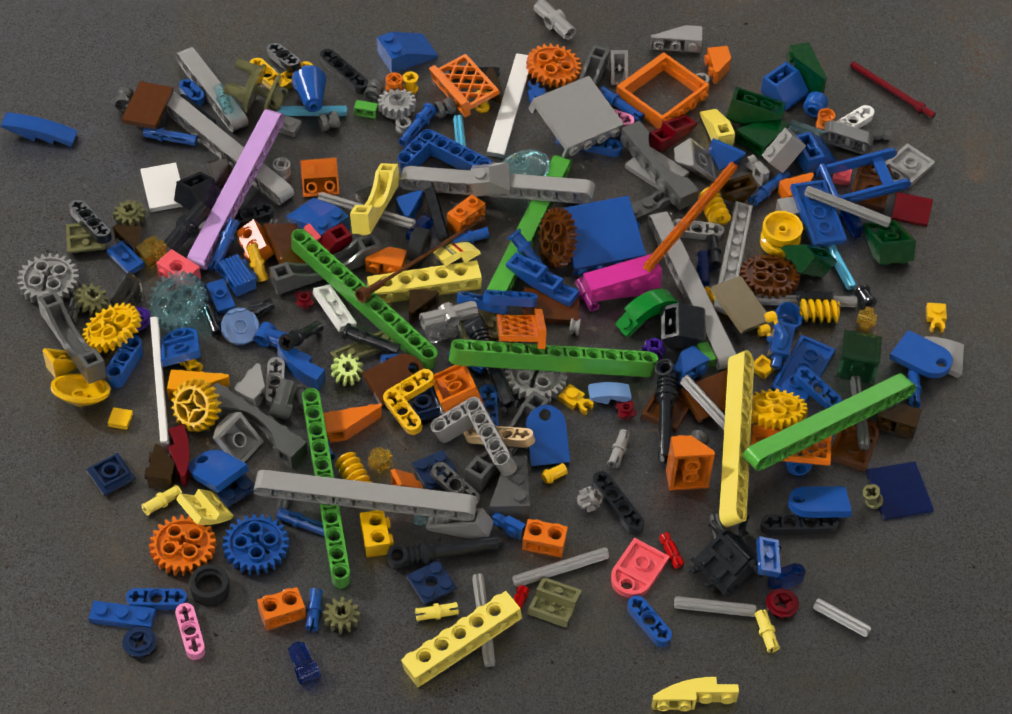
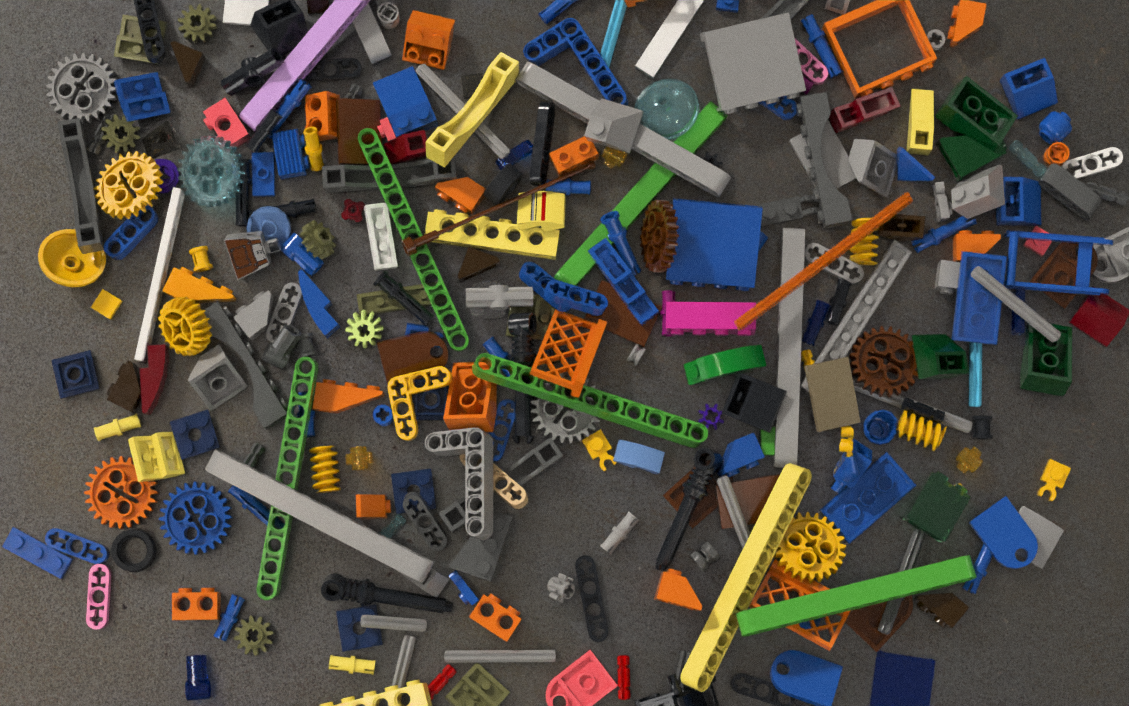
camera: 25 degrees right, 30 degrees up
yellow slope [43,348,77,378] -> none
blue plate [107,241,145,276] -> none
dark blue gear [122,627,157,658] -> none
clear yellow brick [136,235,168,268] -> none
blue tile [160,328,201,367] -> none
blue tile [189,450,249,493] -> none
black pin [279,320,324,351] -> none
yellow brick [359,510,394,558] -> none
blue slope [395,190,423,219] -> none
blue tile [526,405,570,467] -> none
yellow pin [541,463,568,484] -> none
dark red plate [615,401,637,420] -> none
yellow tile [754,354,776,379] -> none
yellow wheel [760,211,803,258] -> none
dark green slope [786,42,827,94] -> none
blue beam [794,367,842,409] -> none
olive bush [863,484,884,509] -> none
none -> blue slope [114,72,170,122]
none -> torso [224,231,281,280]
none -> black pin [246,109,282,153]
none -> olive gear [300,220,336,260]
none -> light grey axle [360,615,427,632]
none -> blue bush [373,405,394,426]
none -> clear yellow gear [601,147,628,169]

